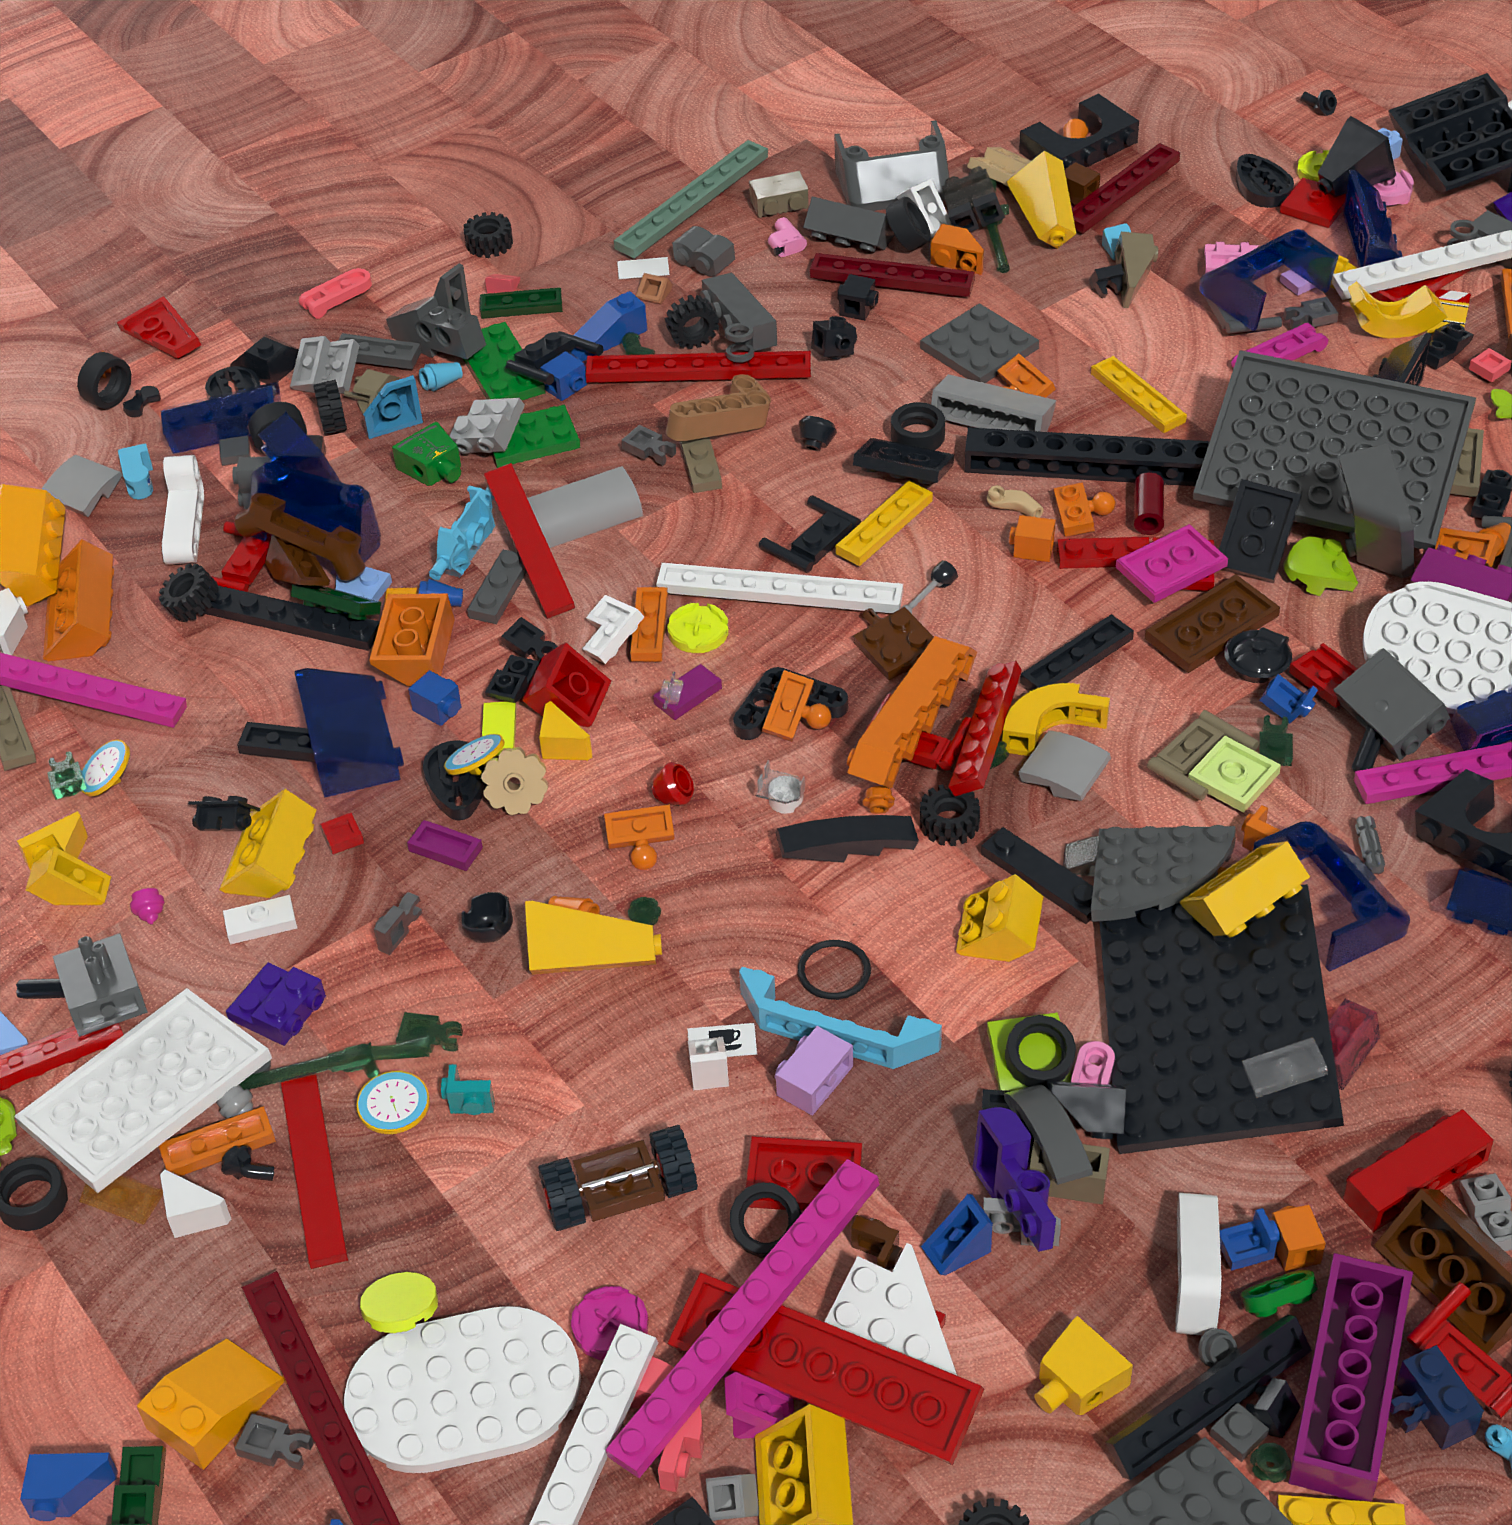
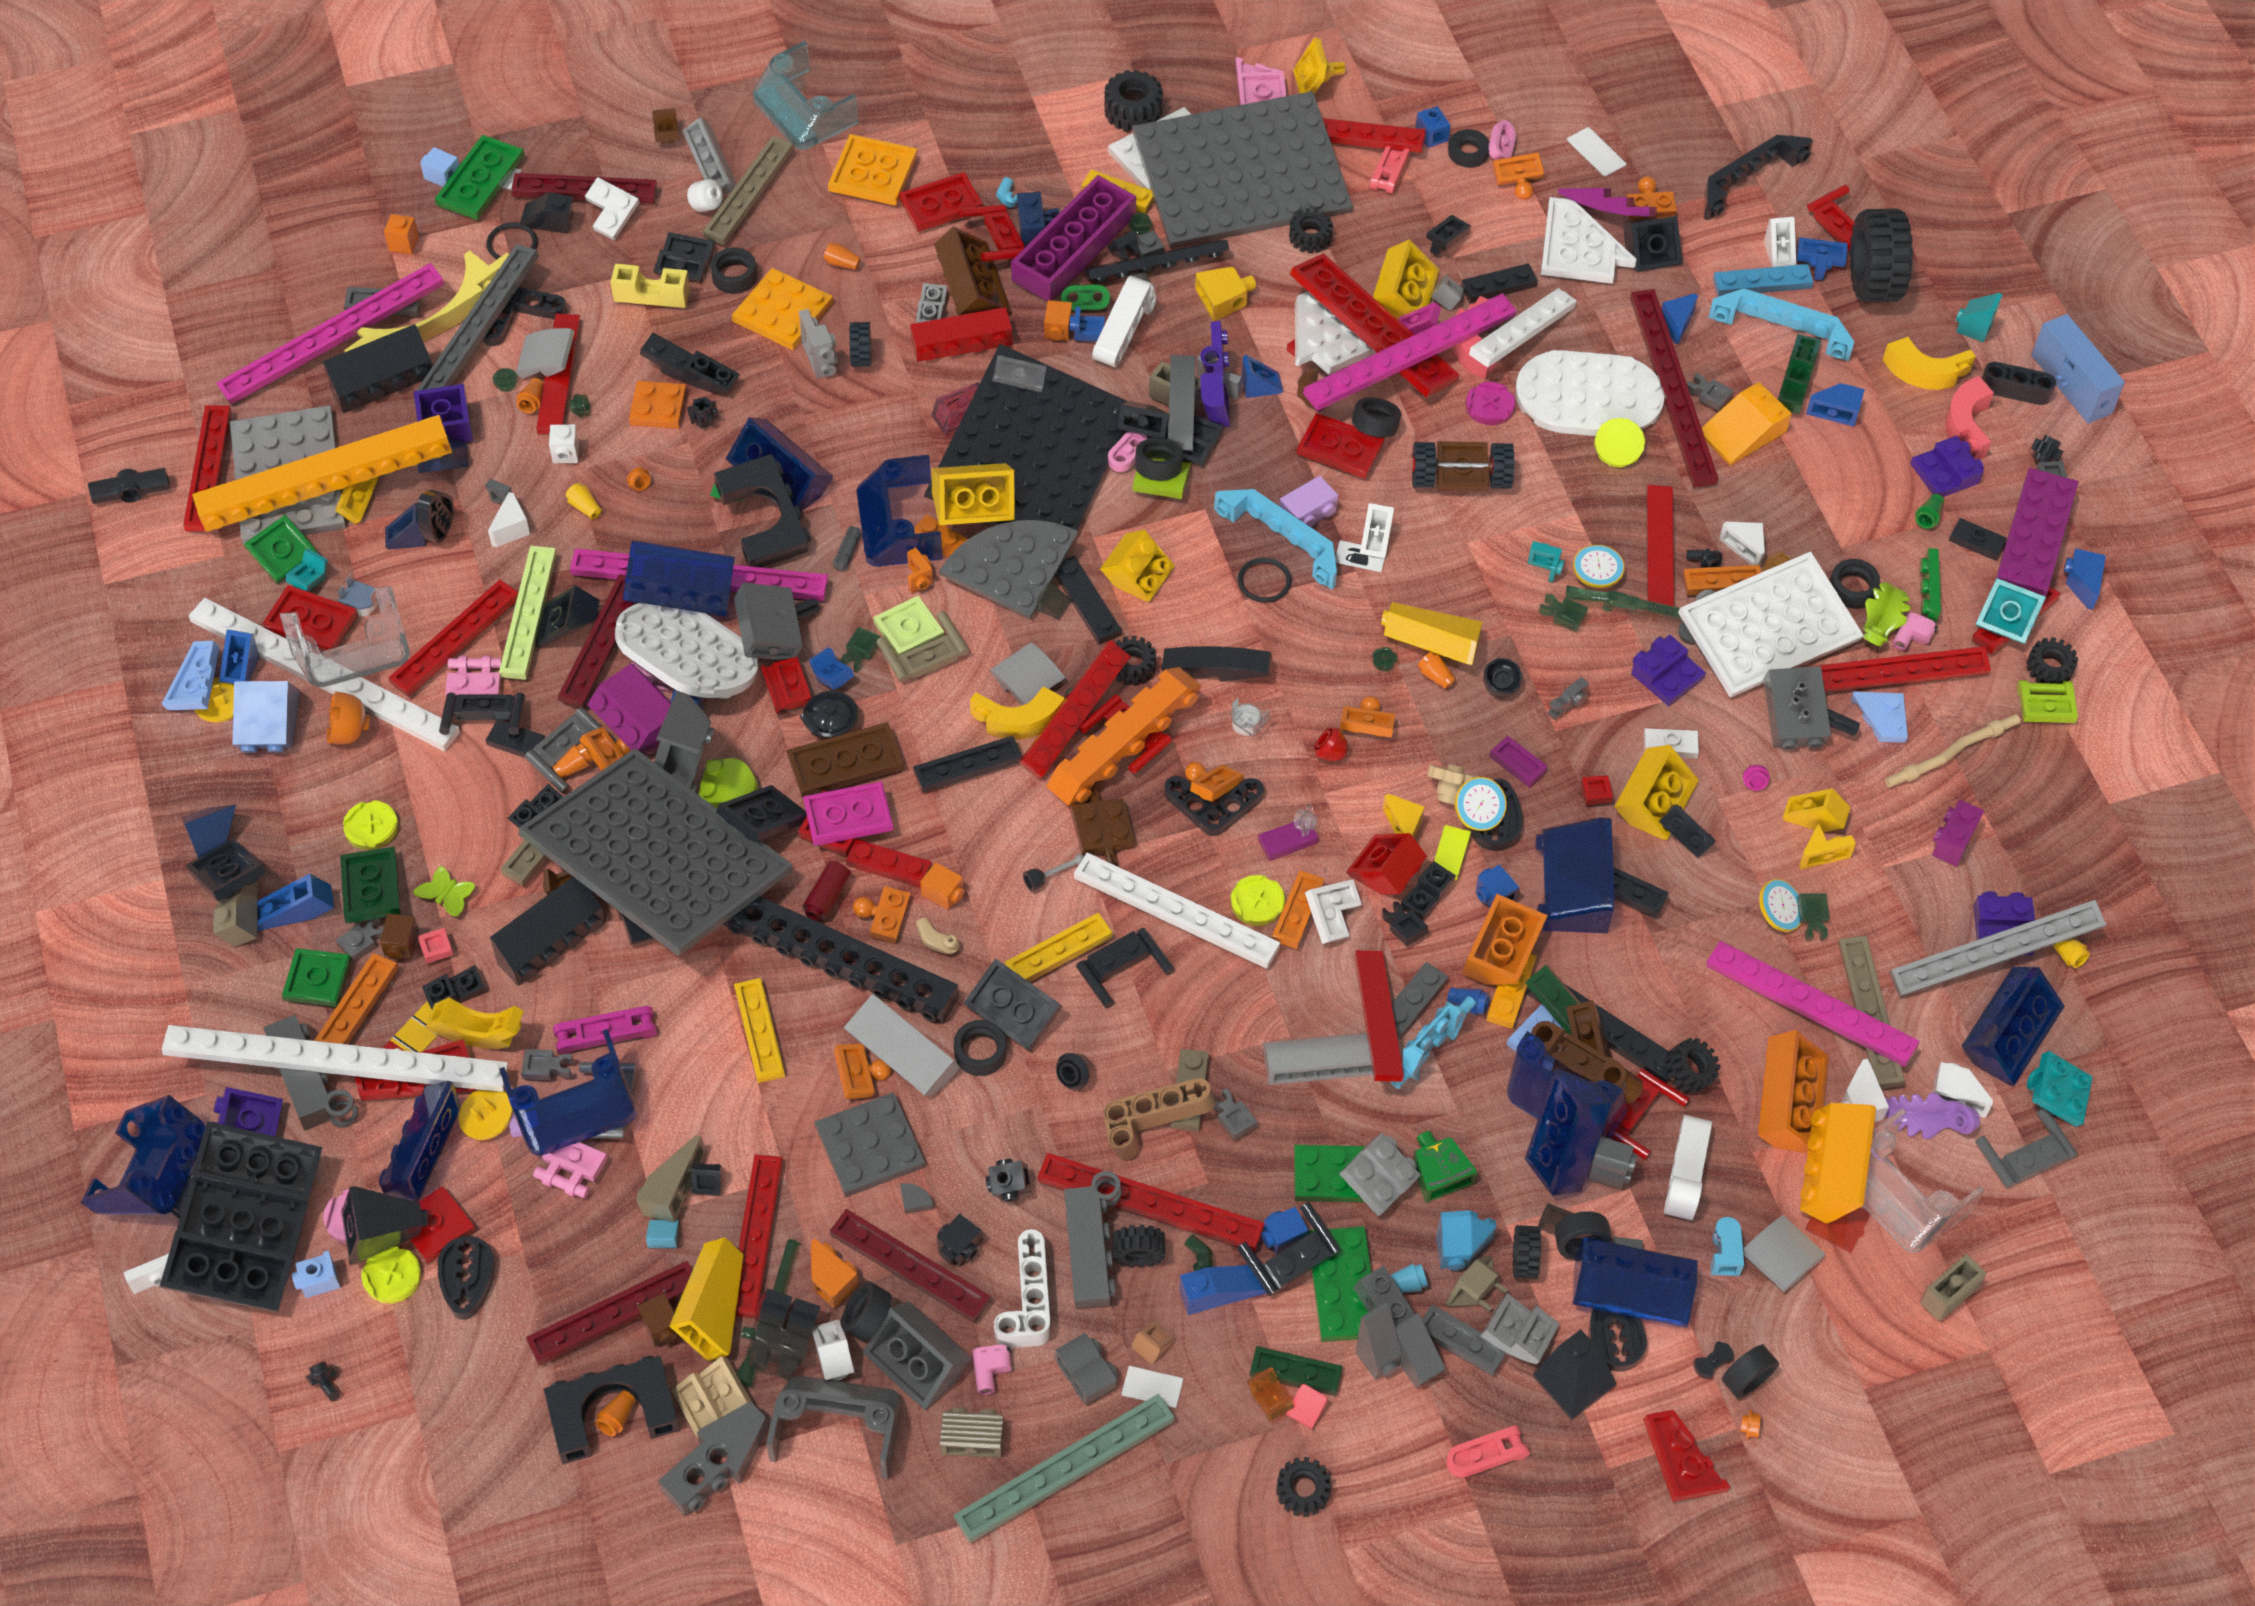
camera: 165 degrees left, 10 degrees up
none -> dark grey brick [658,1401,768,1516]
none -> red tile [735,1154,783,1319]
none -> dark grey tile [900,1183,933,1214]
none -> white beam [994,1229,1050,1348]
none -> clear orange bracket [1247,1367,1295,1422]

